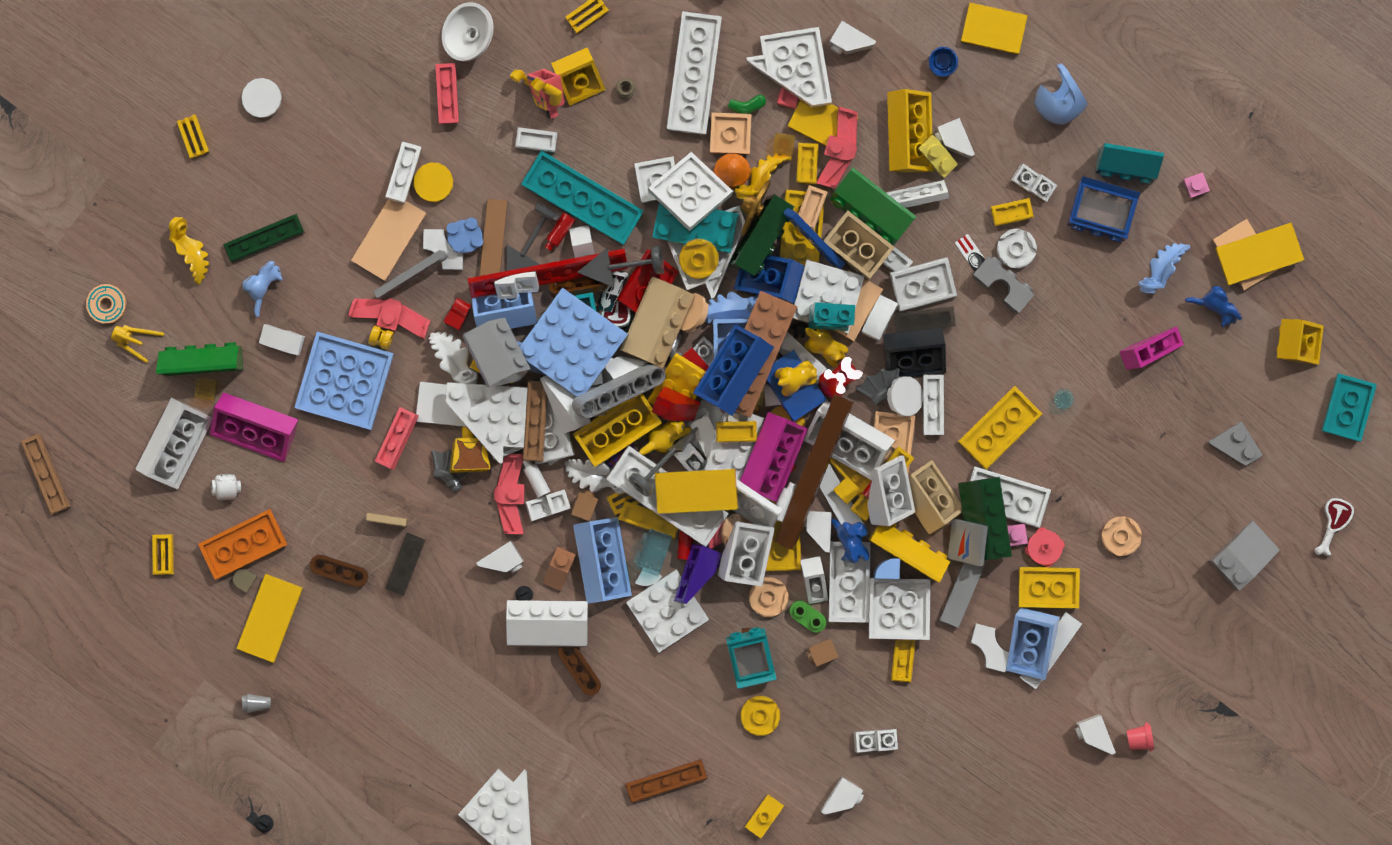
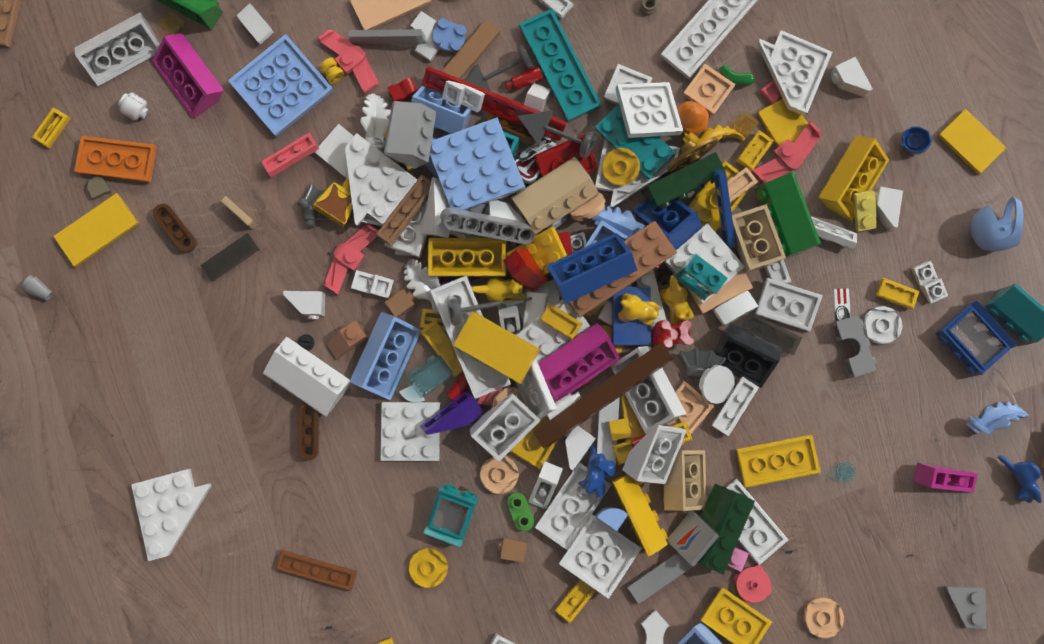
camera: 30 degrees right, 5 degrees down
white cylinder [523,461,551,498] -> none

